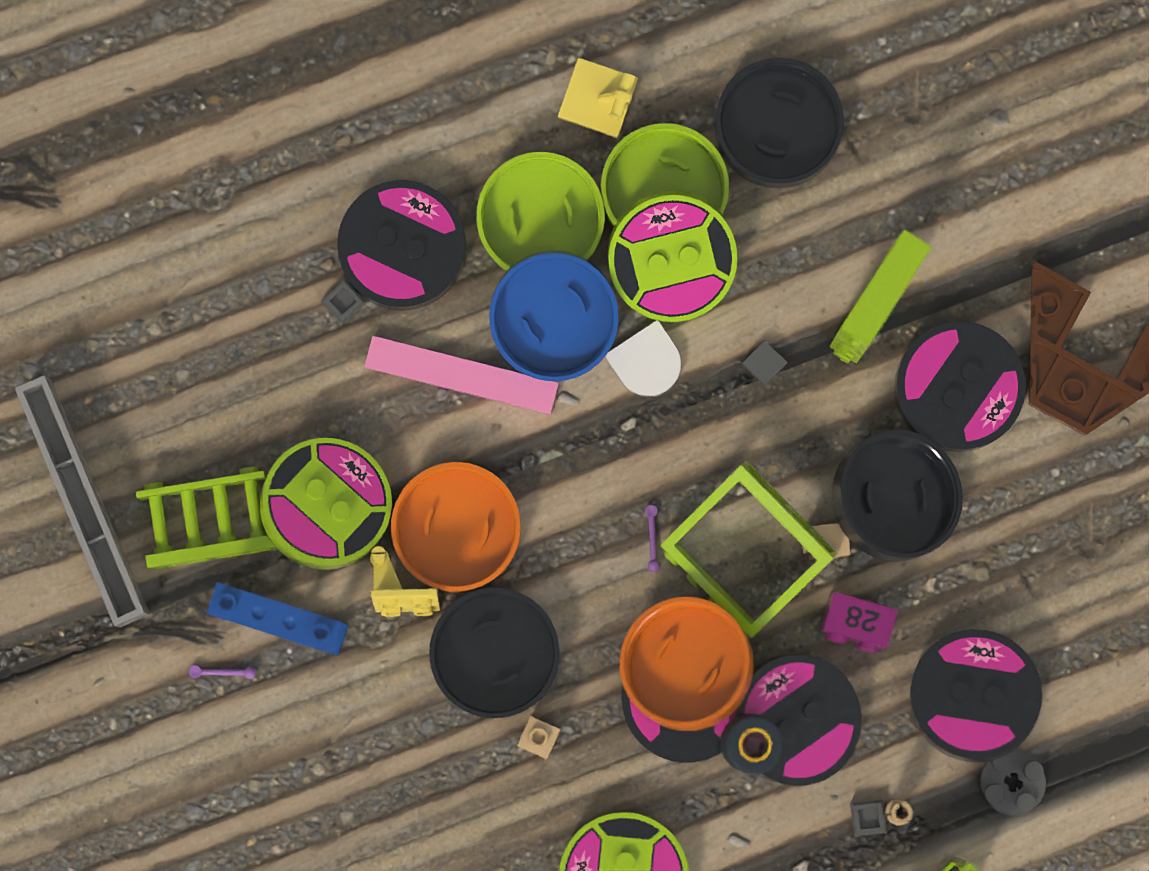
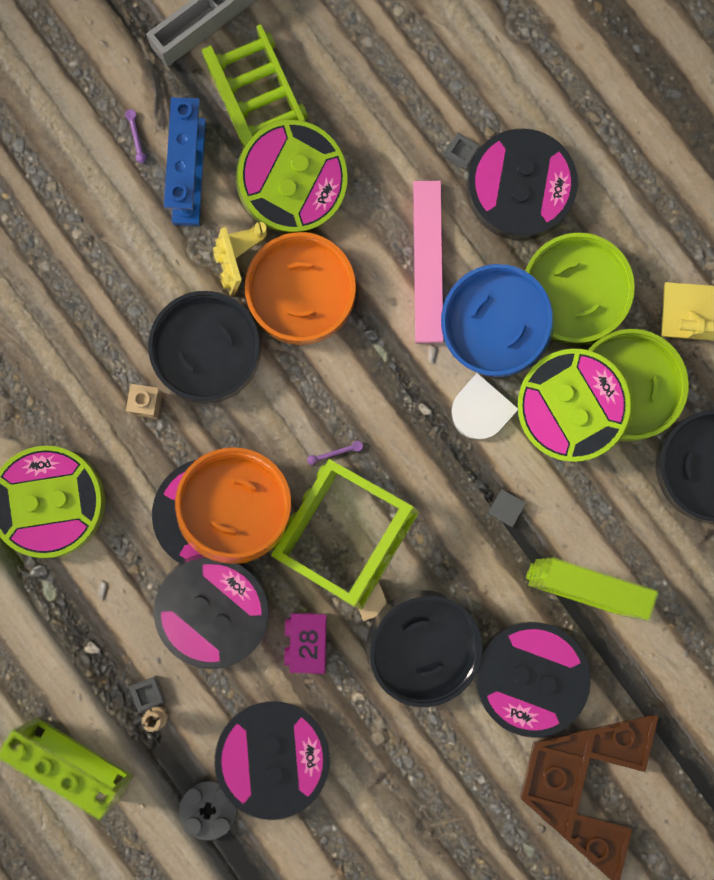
camera: 70 degrees right, 0 degrees up
black wheel [720,713,784,774] -> none

